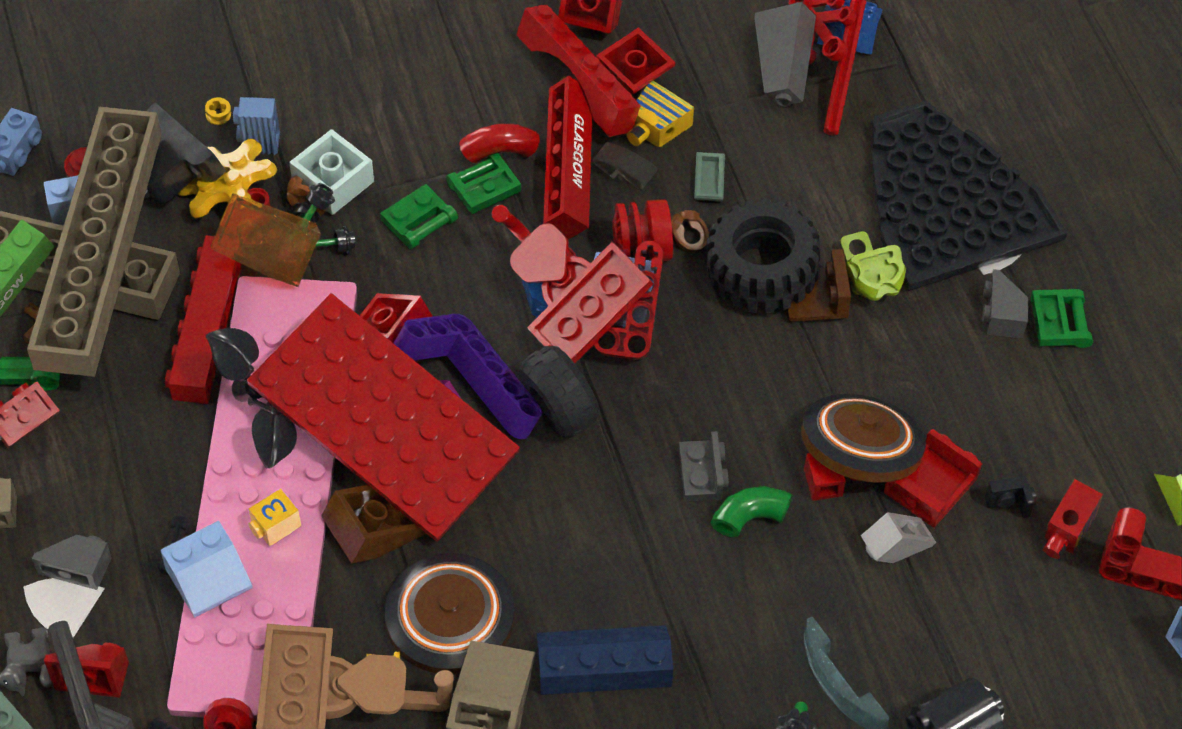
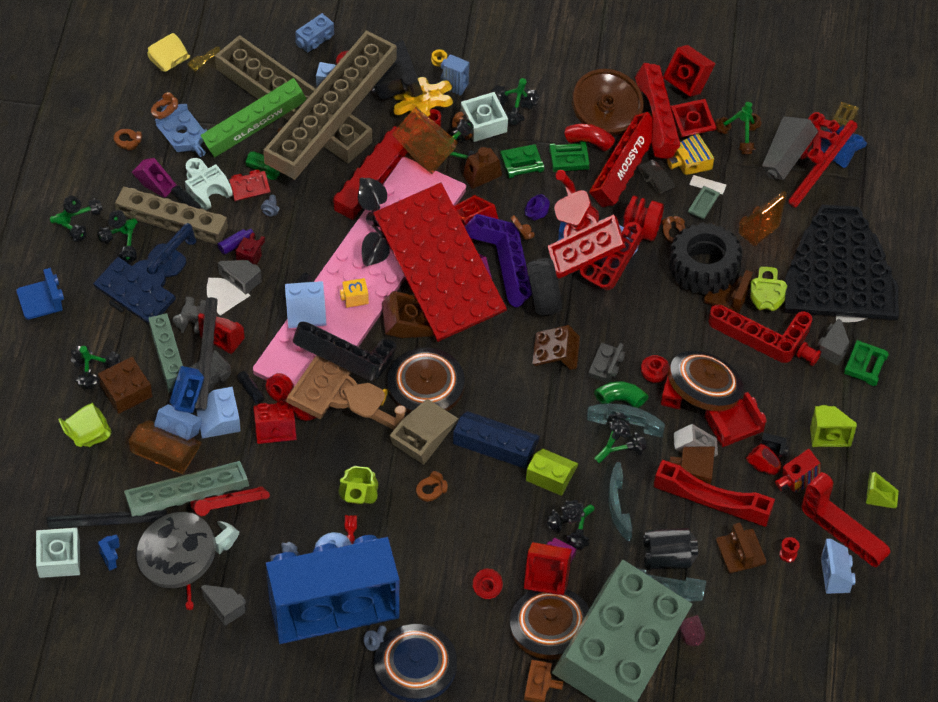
camera: 25 degrees right, 0 degrees up
none -> dark purple cylinder [217,229,254,255]
none -> dark red brick [236,232,265,265]
none -> sand blue plate [261,195,280,217]
none -> black beam [293,322,397,381]
none -> reddish brown torso [463,147,502,189]
none -> black plant [491,78,540,125]
none -> dark orange piece [511,215,535,240]
none -> dark purple plate [525,194,550,220]
none -> lime slope [526,449,578,496]
none -> reddish brown bracket [532,325,580,370]
none -> reddish brown dish [572,69,644,135]
none -> clear light blue slope [587,404,665,438]
none -> black plant [594,412,647,463]
none -> red plate [641,355,669,382]
none -> red arch [654,459,775,527]
none -> reddish brown torso [669,446,715,485]
none -> white sticker [690,175,726,195]
none -> red beam [709,305,812,363]
none -> plant [715,102,762,154]
none -> reddish brown bracket [716,523,766,574]
none -> clear orange slope [738,191,787,246]
none -> red rock [746,444,781,475]
none -> red bush [779,537,800,563]
none -> red bush [796,342,822,366]
none -> lime slope [810,405,857,447]

